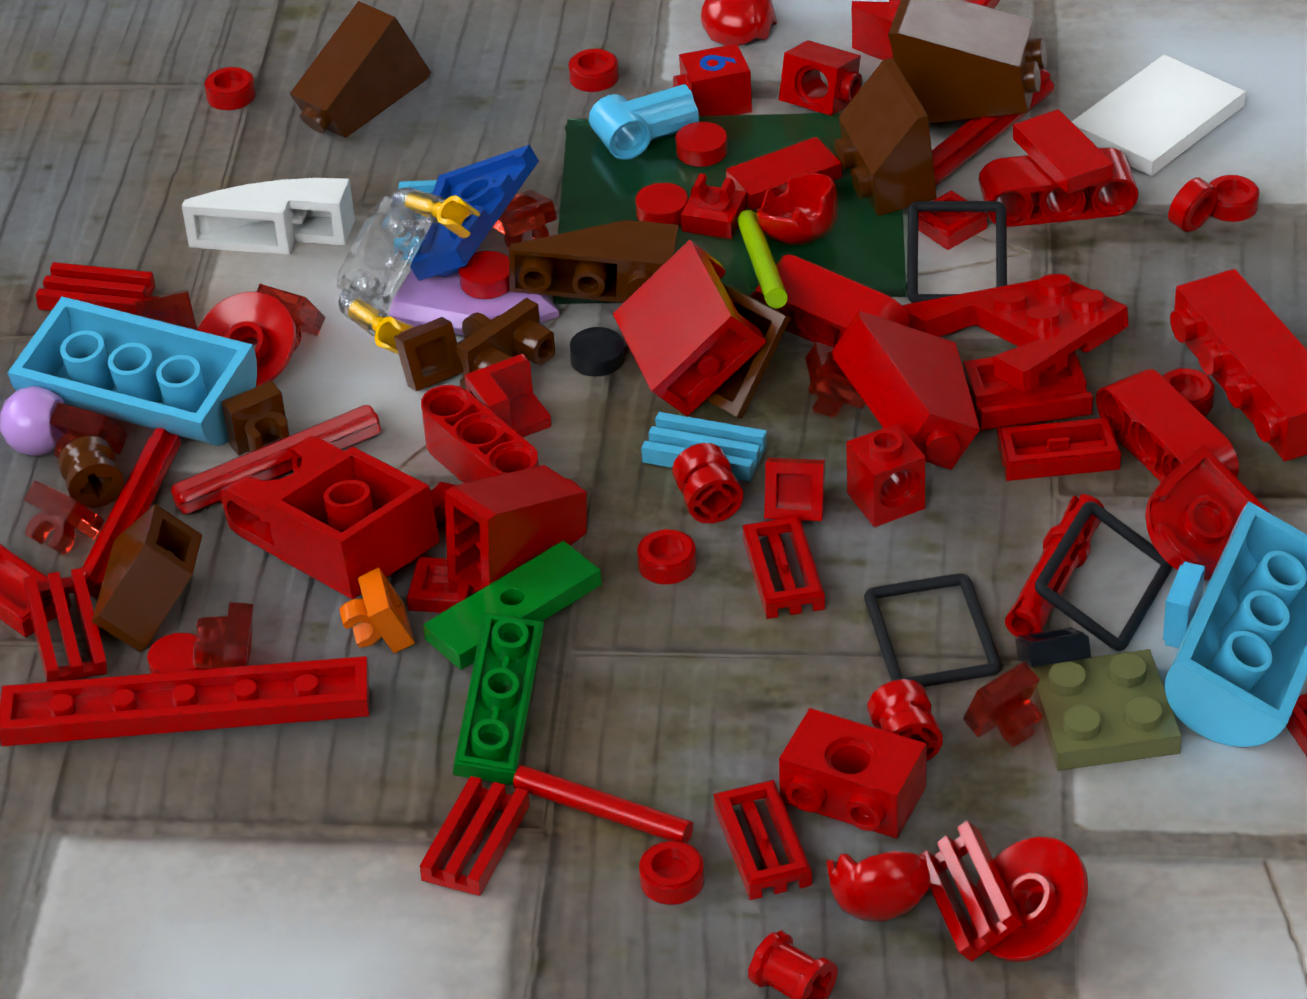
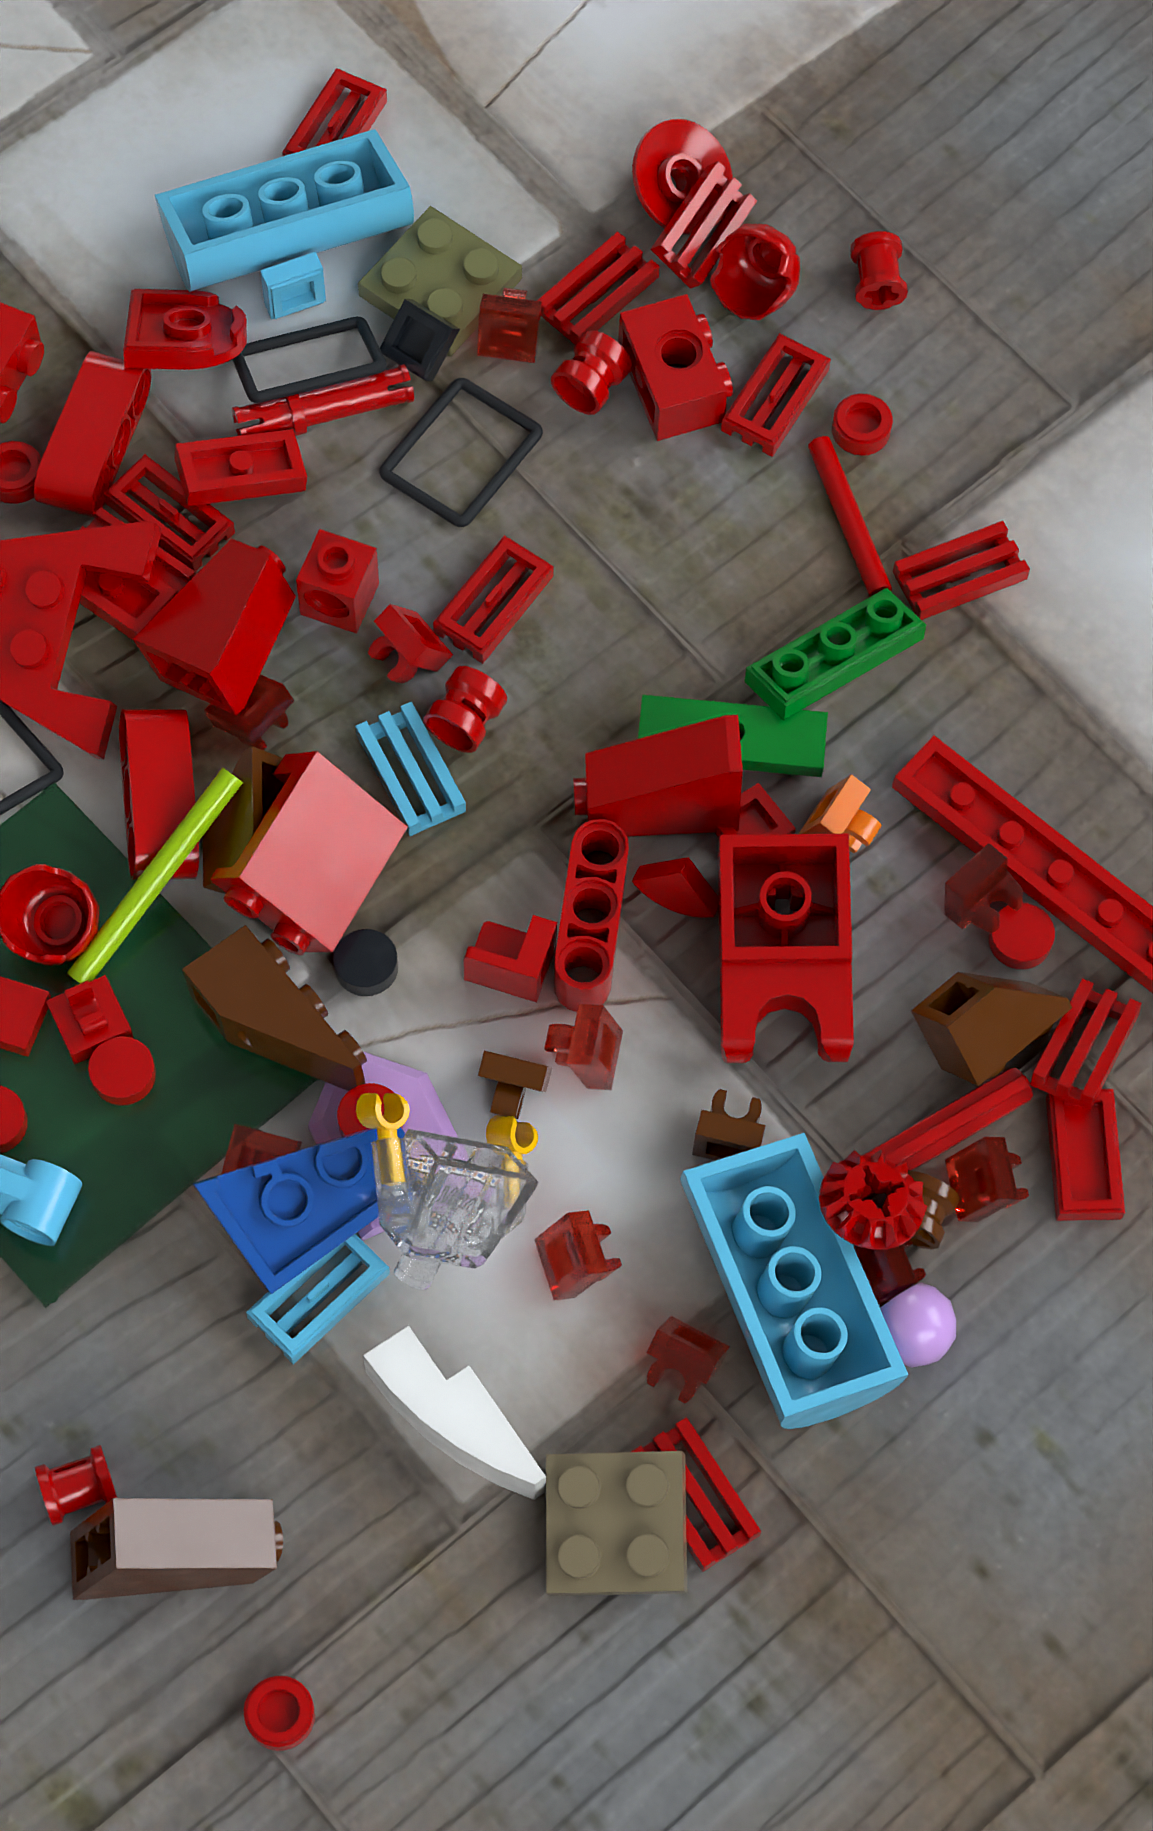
camera: 140 degrees left, 25 degrees up
red axle [171,405,381,515] -> none
red dish [197,292,296,387] -> none
reddish brown hips [456,298,555,390] -> none
red tile [637,529,697,585] -> none
none -> red bush [34,1445,118,1526]
none -> red plate [174,429,308,506]
none -> red tile [536,231,660,345]
none -> clear red tile [544,1004,623,1090]
none -> dark tan plate [546,1451,687,1596]
none -> red gear [819,1150,927,1250]

